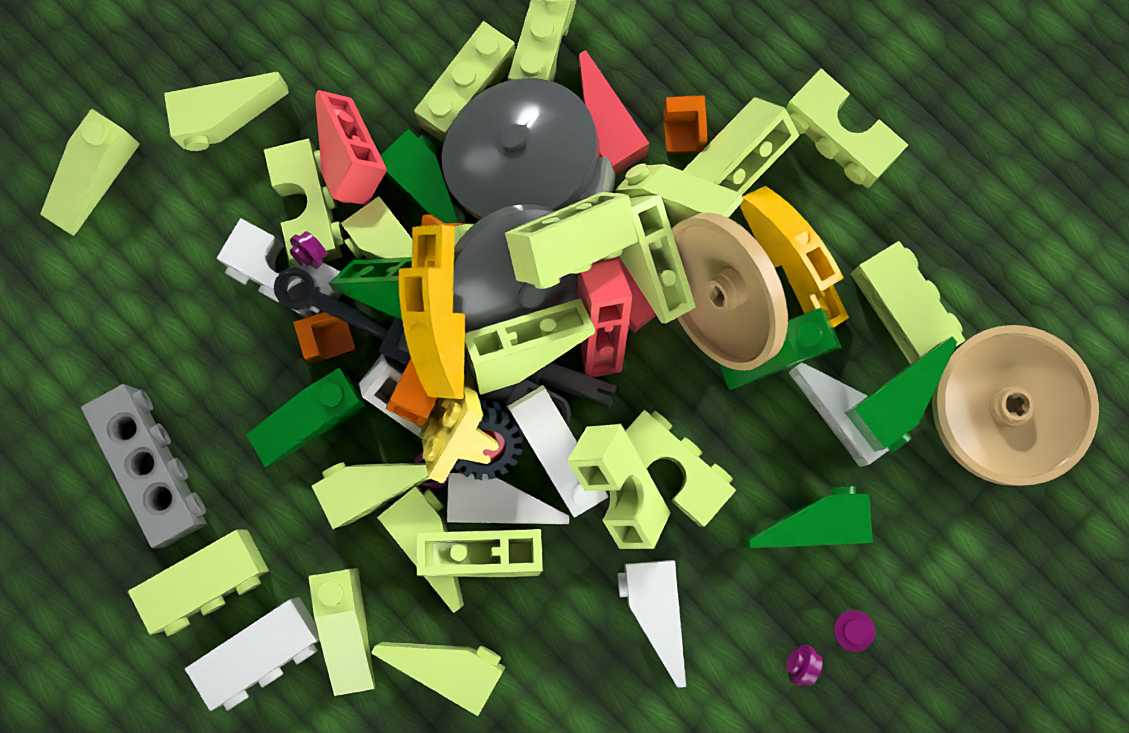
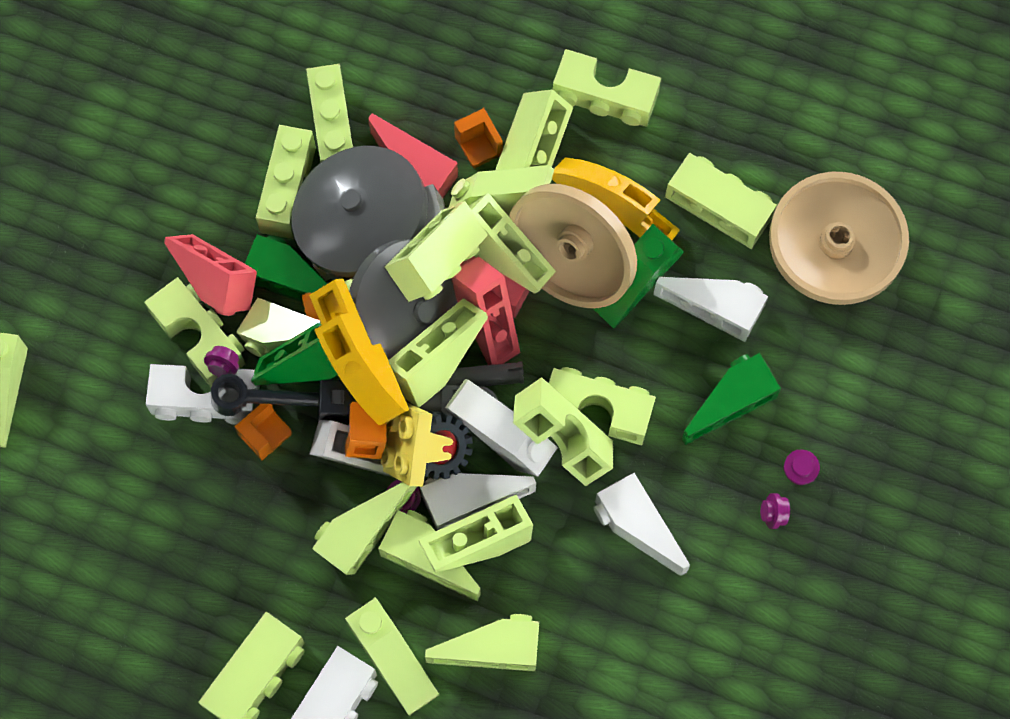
camera: 30 degrees left, 10 degrees down
light grey brick [81,384,207,548] -> none
yellowish green slope [164,72,289,151] -> none
green slope [246,368,368,468] -> none
green slope [845,336,958,452] -> none

